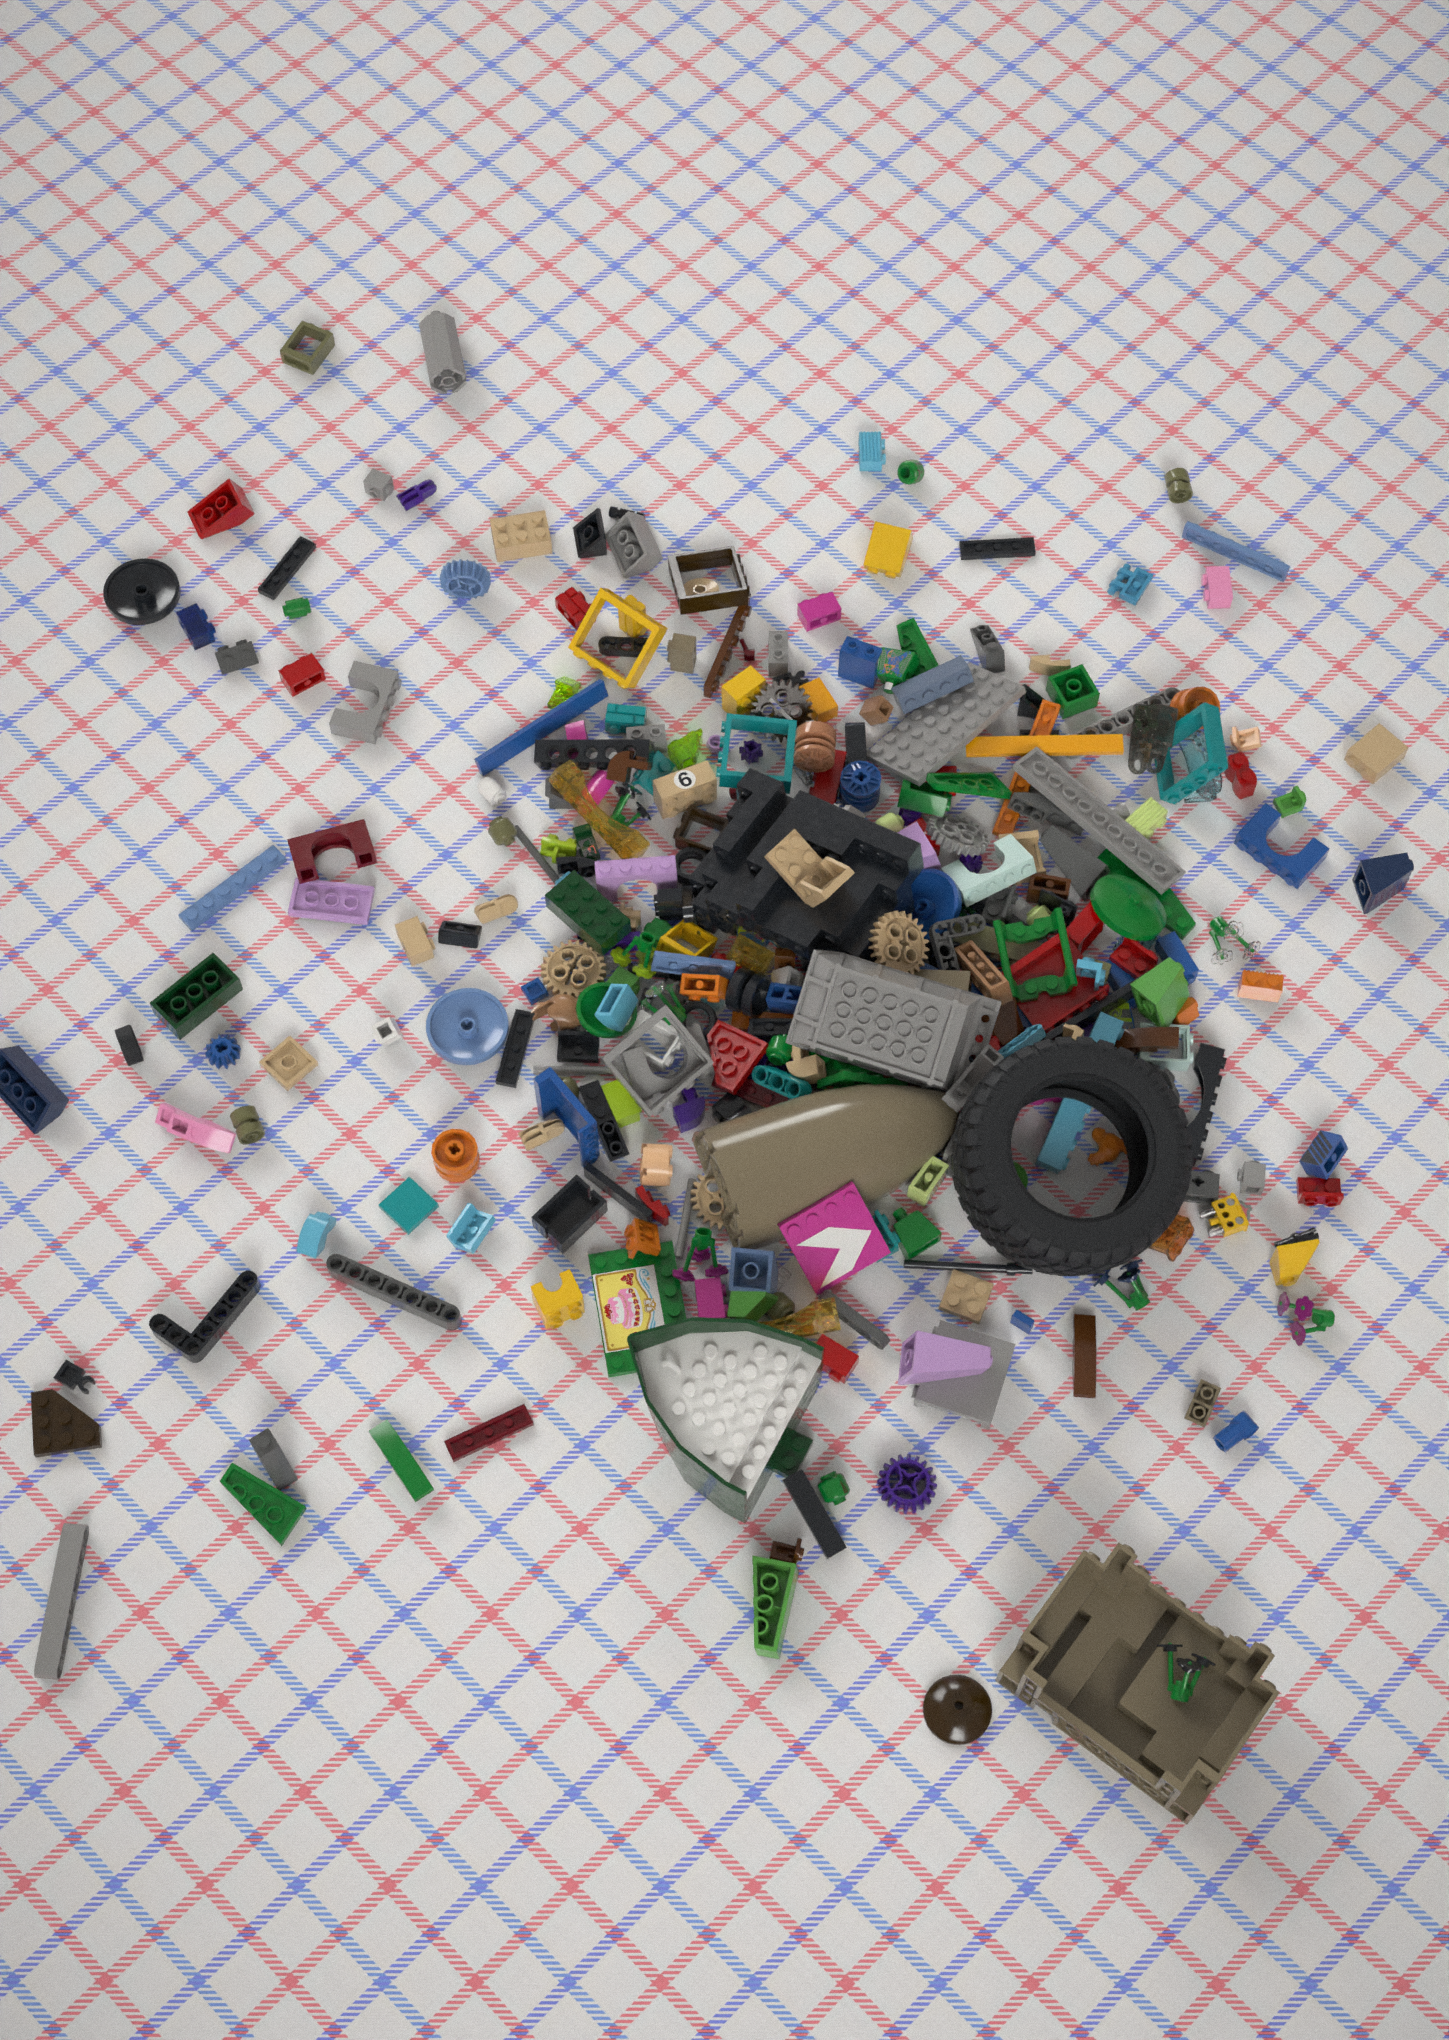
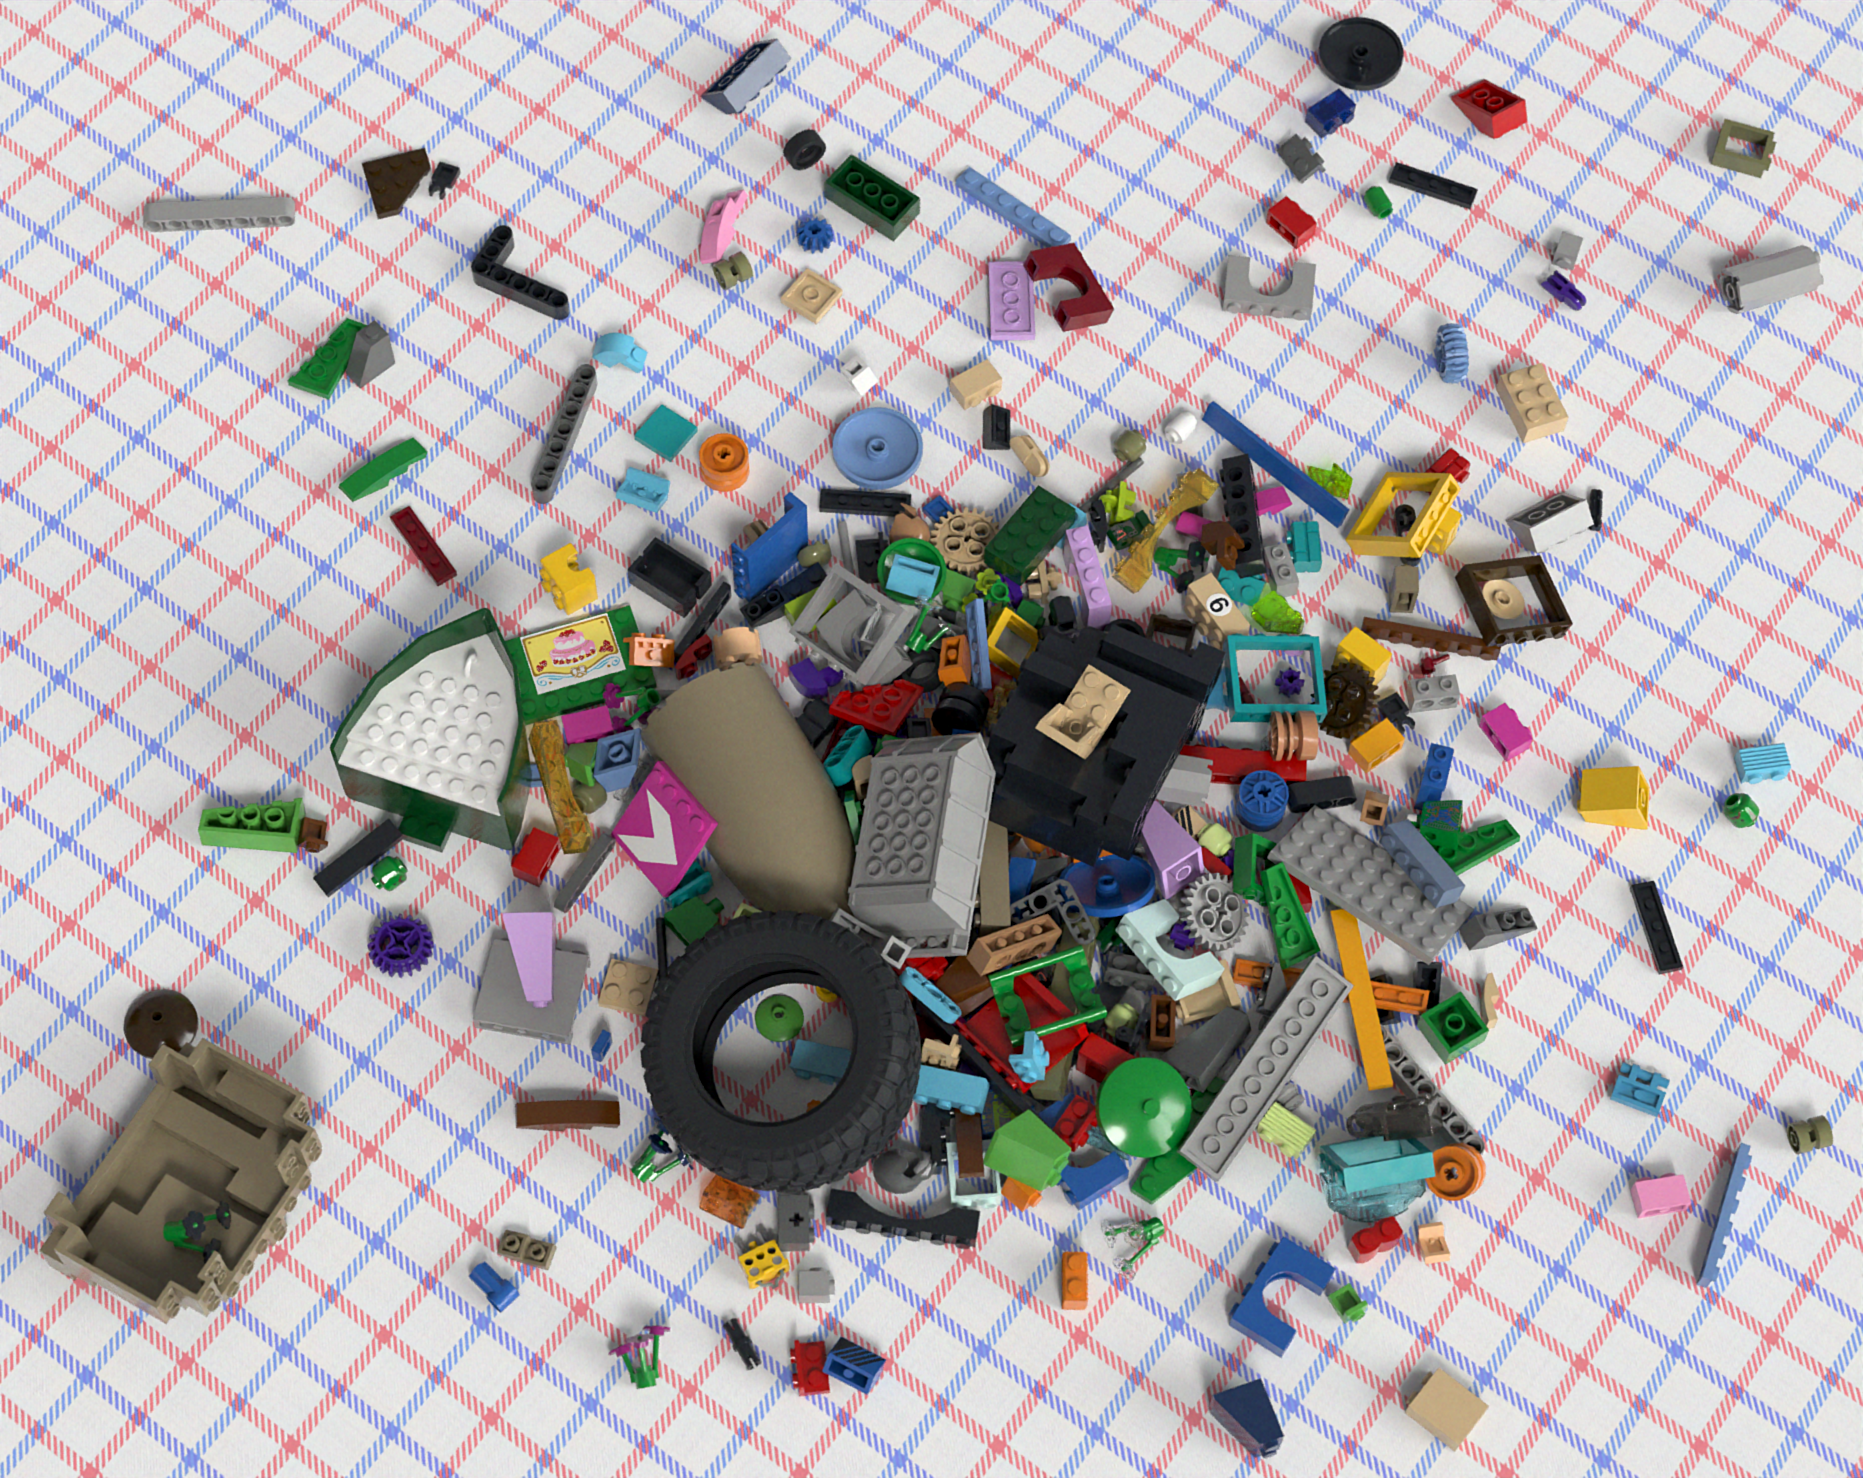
camera: 80 degrees right, 0 degrees up
black slope [573,508,607,559] -> none
tan gear [868,910,929,974] -> none
yellow slope [1269,1239,1320,1286] -> none

